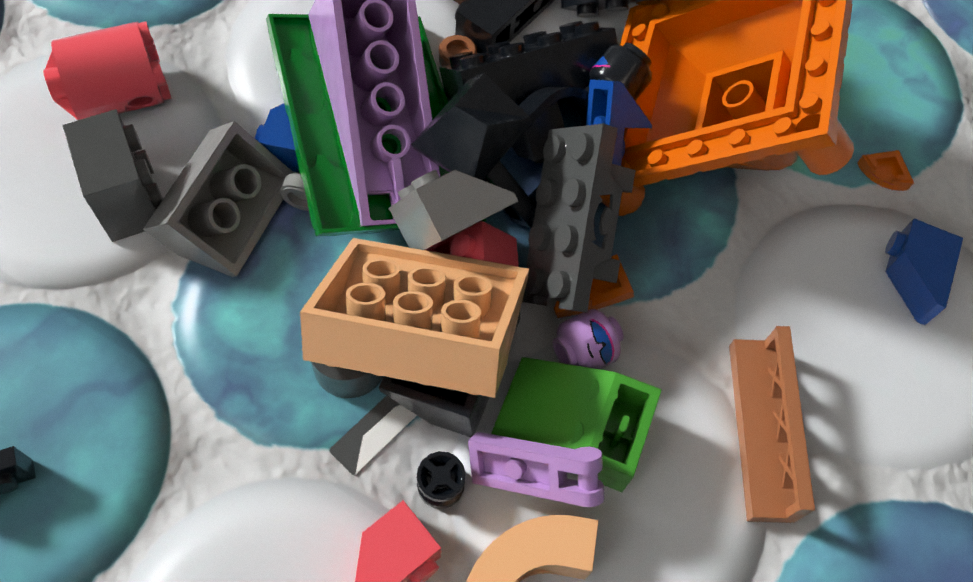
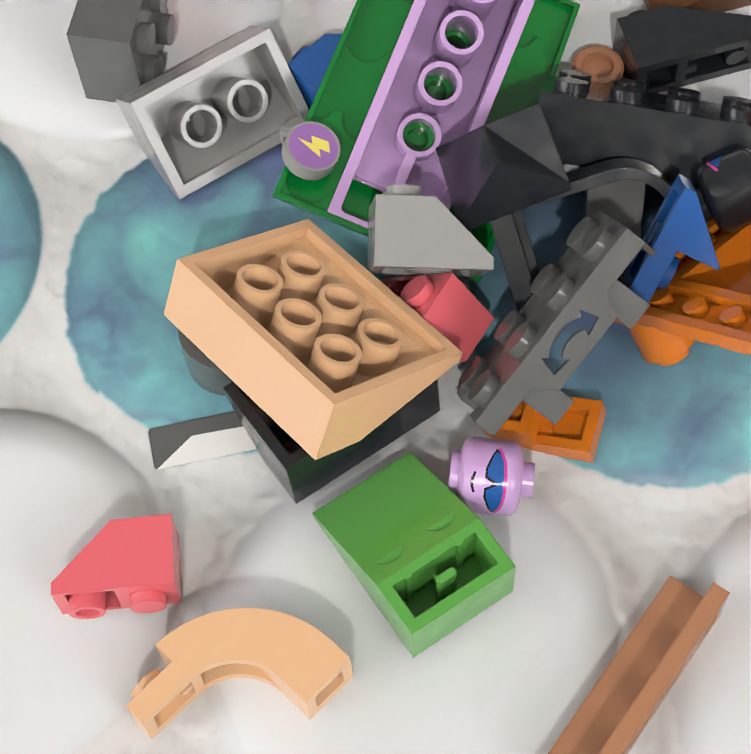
camera: 45 degrees right, 0 degrees up
black wheel [416,451,466,509] -> none
lavender plate [468,432,604,507] -> none
none -> tile [282,121,341,180]

